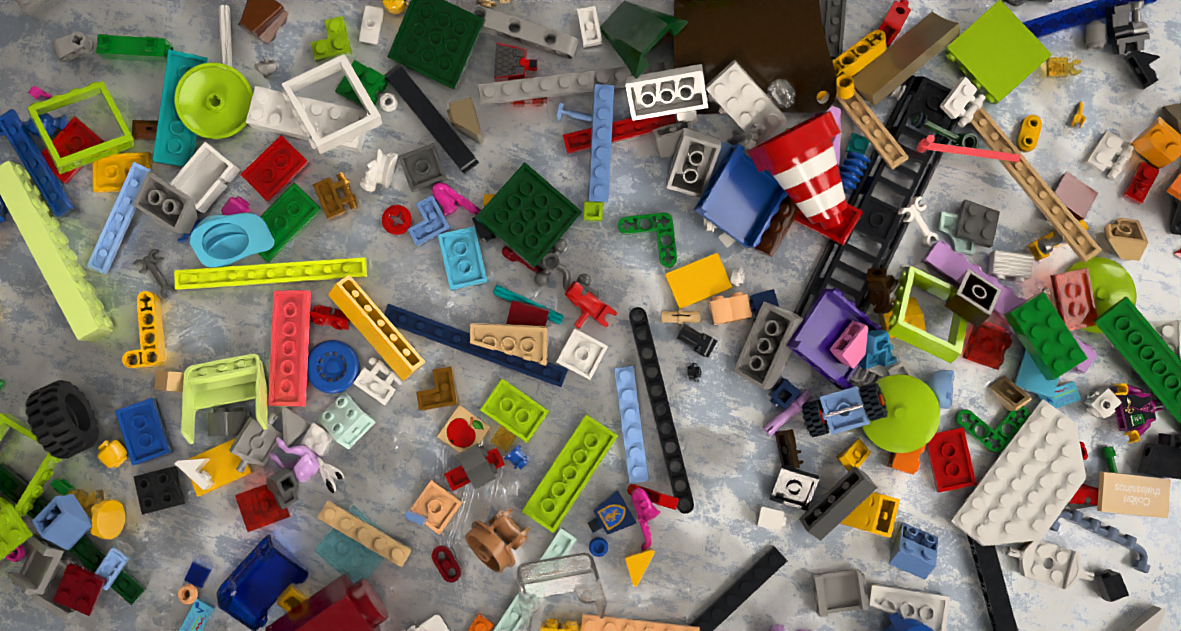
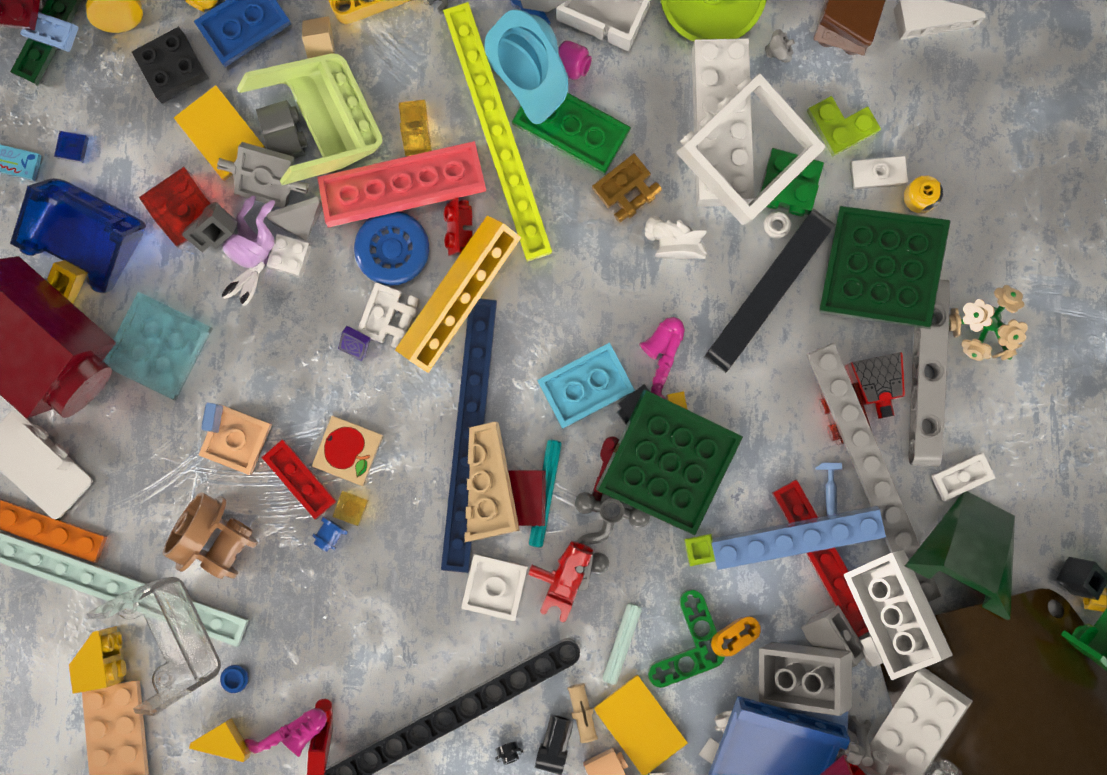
camera: 75 degrees right, 0 degrees up
white slope [175,458,214,490] -> none
light nougat plate [178,584,198,604] -> none
red plate [240,135,309,202] -> none
tan plate [317,500,412,567] -> none
light aqua bracket [318,391,376,450] -> none
red gear [382,205,413,235] -> none
dark grey plate [398,143,447,192] -> none
medium blue plate [408,195,451,247] -> none
pearl gold plate [416,366,458,411] -> none
dark red plate [431,545,462,583] -> none
dark tan slope [447,97,484,144] -> none
dark grey brick [457,443,498,490] -> none
lime plate [480,379,550,443] -> none
lime plate [521,414,618,533] -> none
torso [587,490,637,535] -> none
light blue plate [614,366,649,483] -> none
none -> dark purple tile [338,326,371,361]
none -> clear yellow slope [399,99,432,157]
none -> light aqua axle [603,603,641,685]
none -> light orange beam [711,617,761,657]

